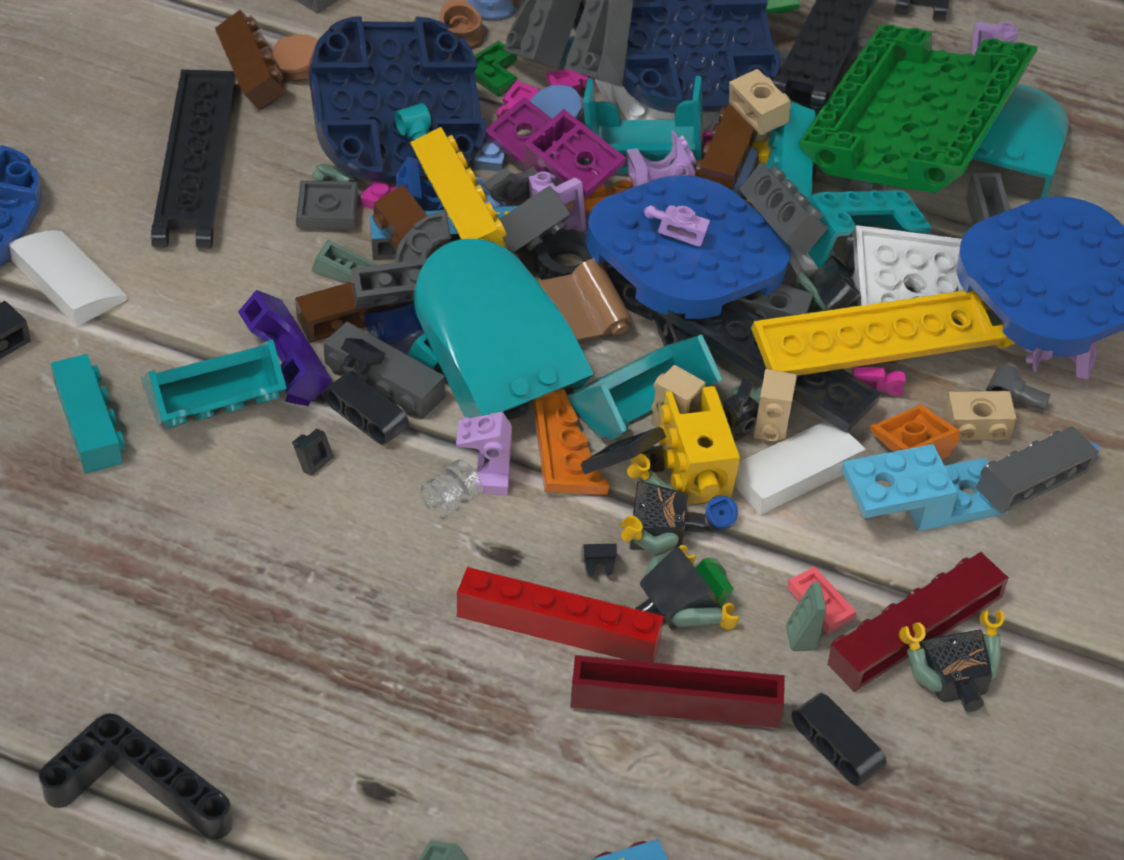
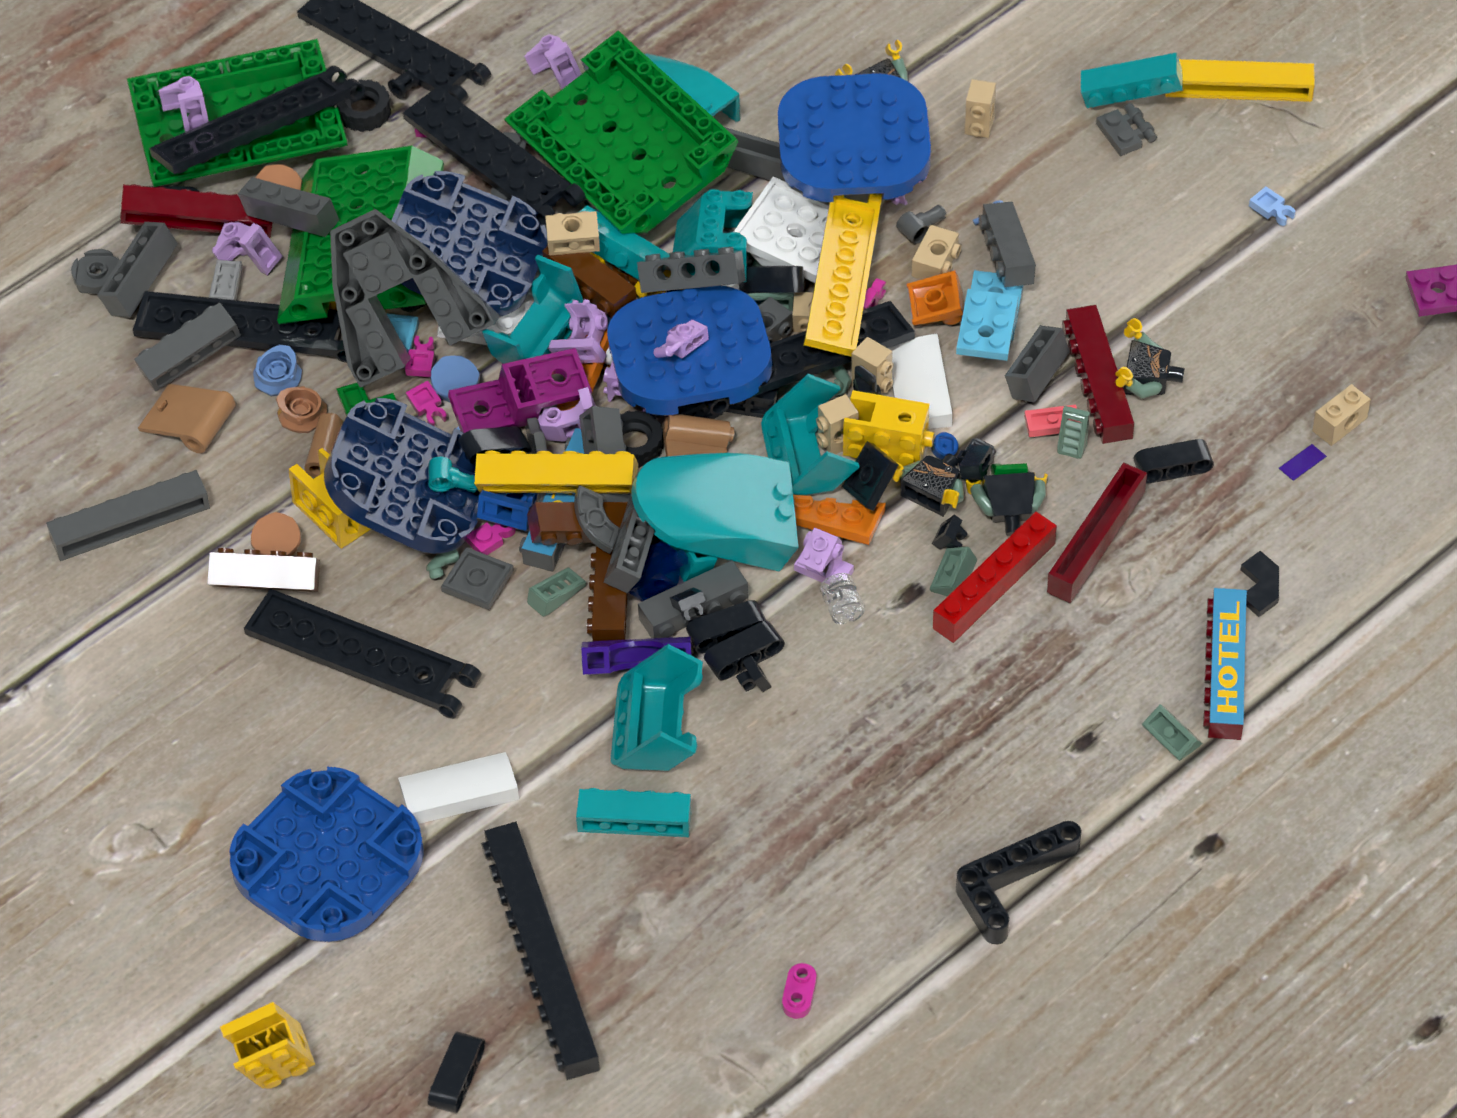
camera: 60 degrees left, 5 degrees up
none -> black beam [458,426,532,465]
none -> black beam [704,621,785,680]
none -> sand green slope [930,547,977,596]
none -> black piece [957,438,996,480]
none -> dark grey brick [1005,325,1070,402]

